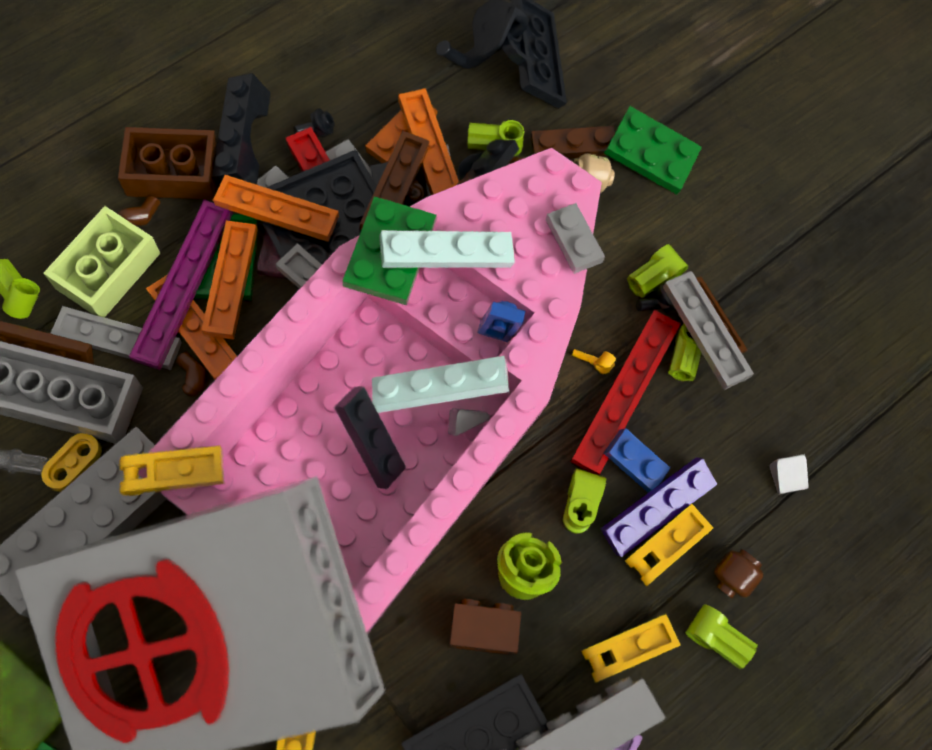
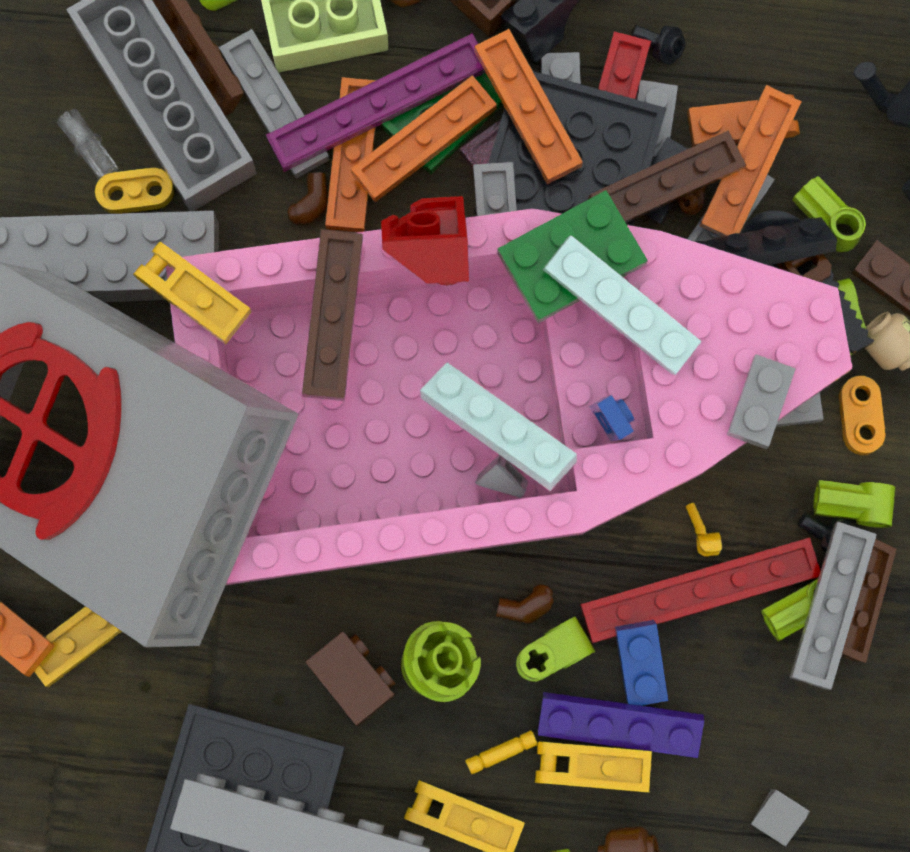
camera: 50 degrees right, 10 degrees up
black plate [334,387,406,489] -> none
none -> reddish brown plate [302,229,363,401]
none -> red slope [381,196,469,286]
none -> yellow wheel [465,730,538,775]
none -> reddish brown arm [496,584,554,623]
none -> light orange plate [839,376,885,455]

